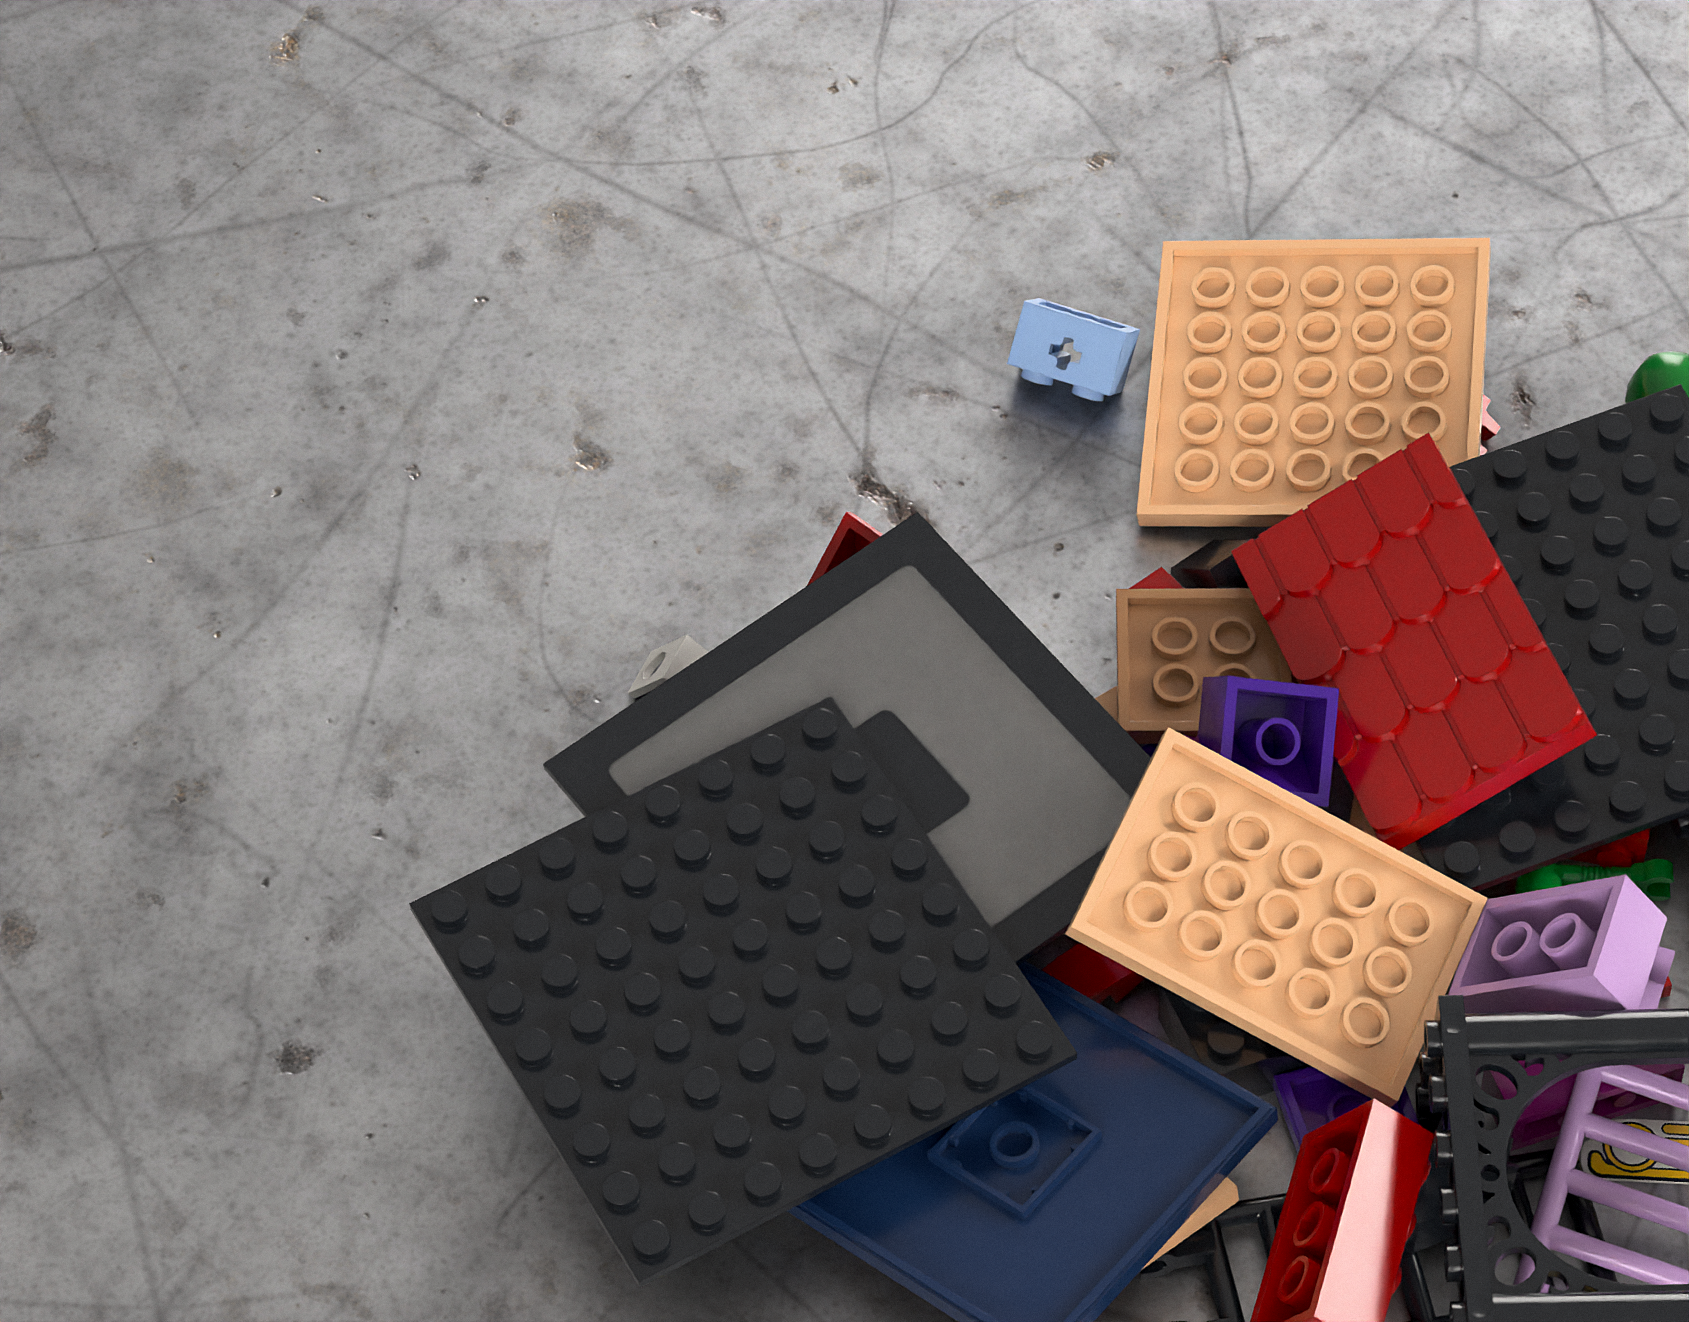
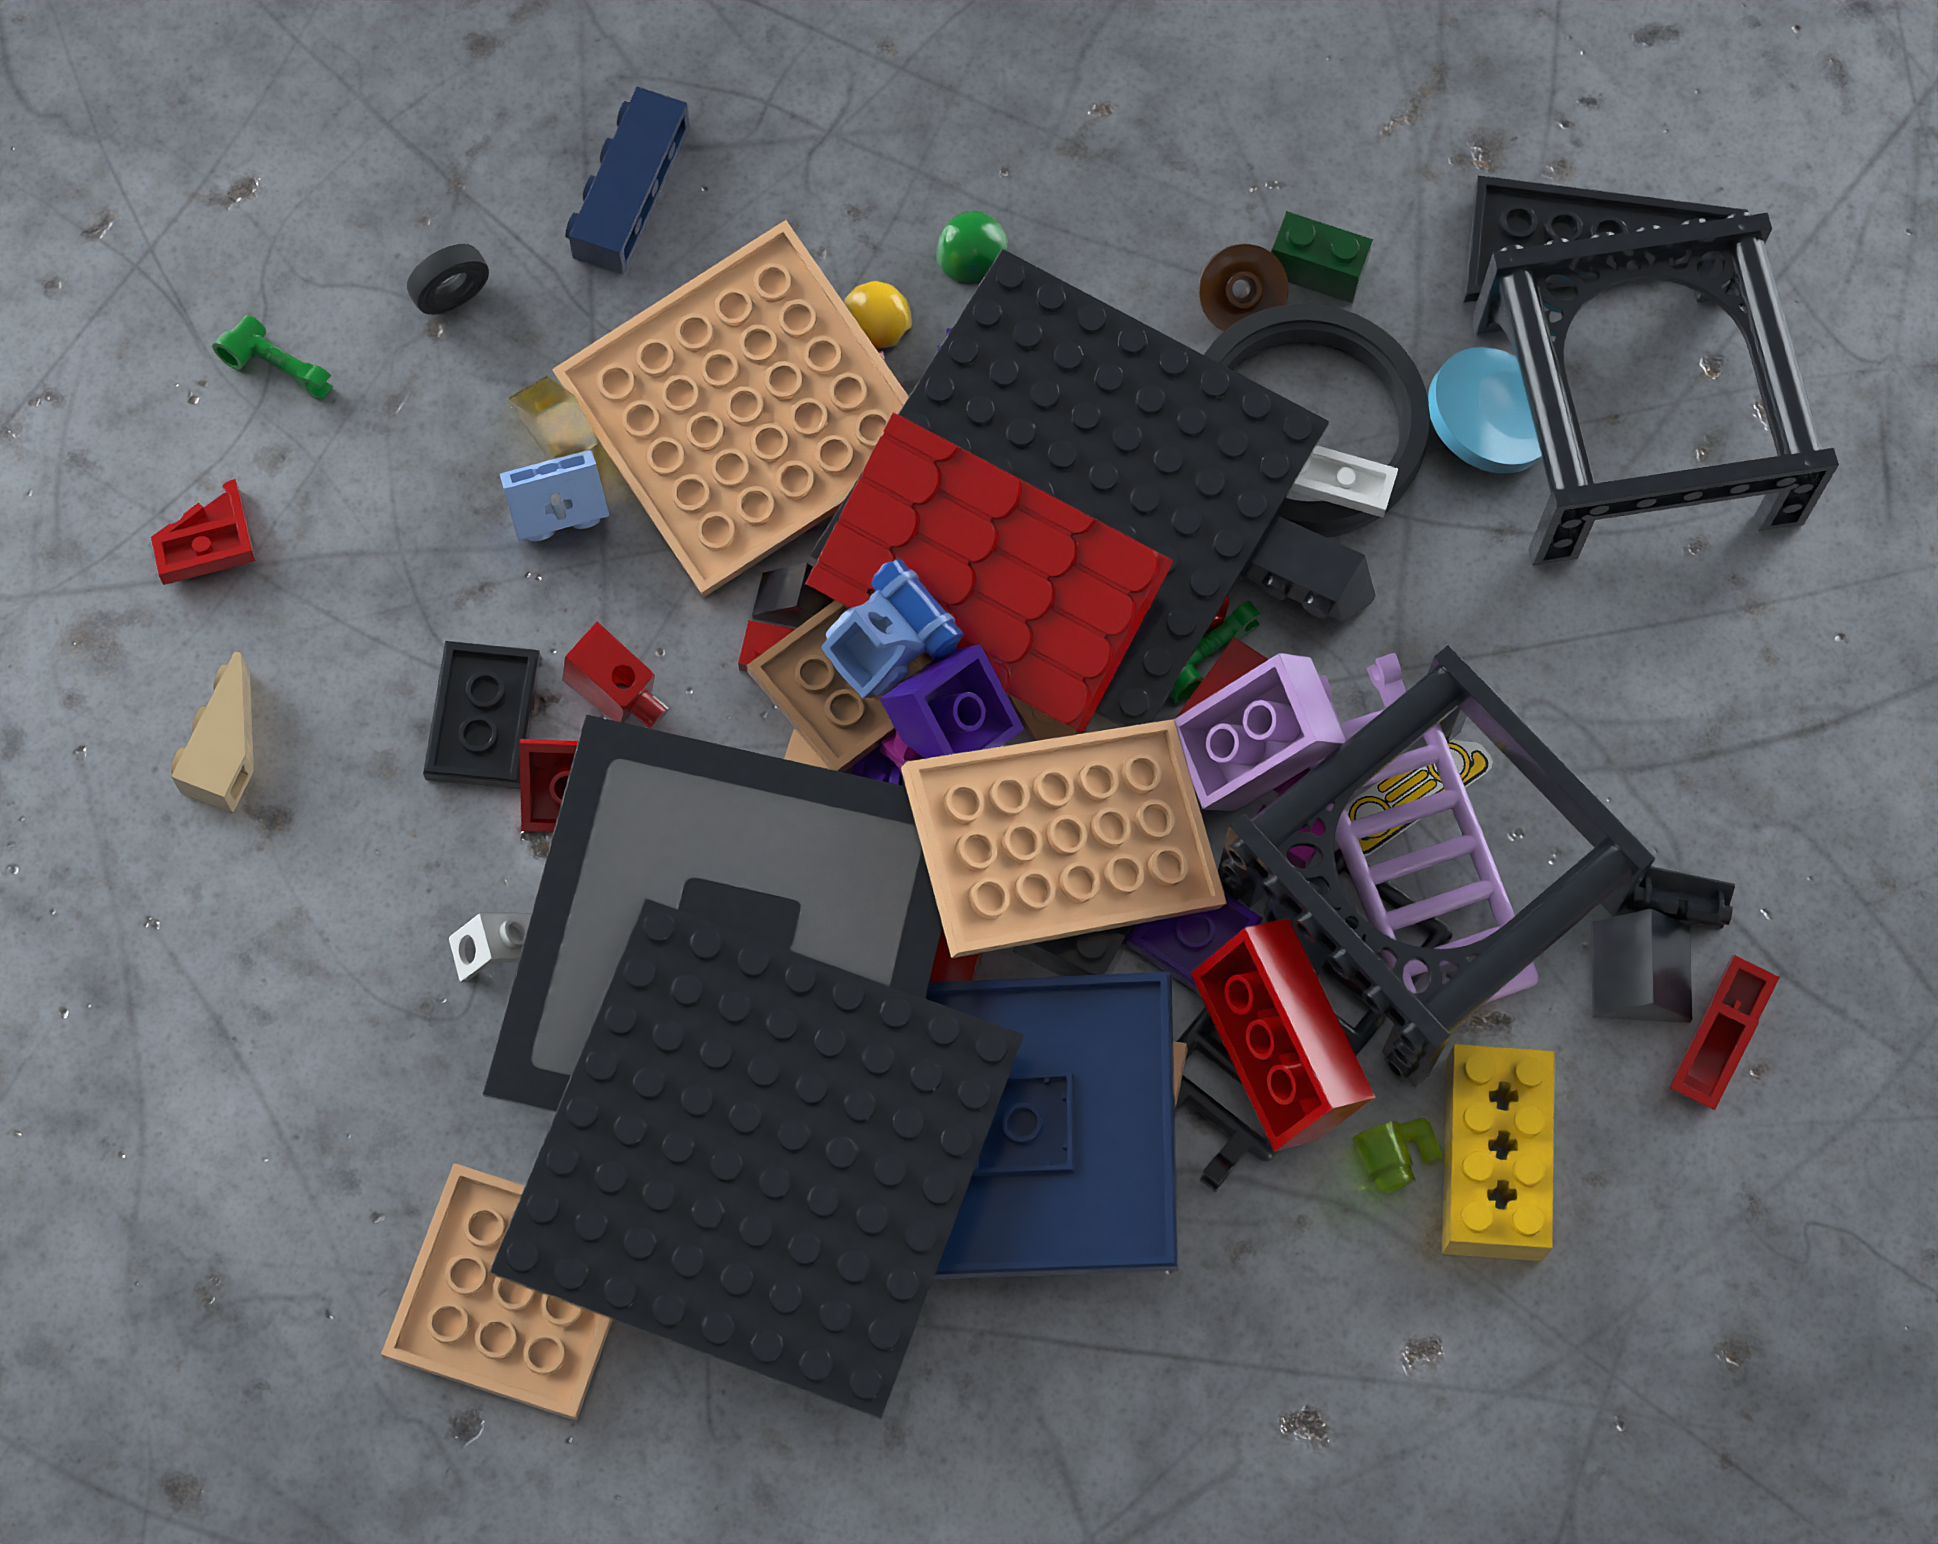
camera: 45 degrees left, 15 degrees up
none -> red wing [151,479,256,585]
none -> tan slope [171,651,254,813]
none -> green brick [212,314,333,400]
none -> light nougat plate [381,1163,613,1421]
none -> black tyre [407,244,489,315]
none -> black tile [423,641,541,789]
none -> clear yellow slope [507,376,599,460]
none -> red torso [562,621,669,729]
none -> dark blue brick [565,87,690,275]
none -> medium blue piece [821,559,964,698]
none -> yellow hair [844,281,912,350]

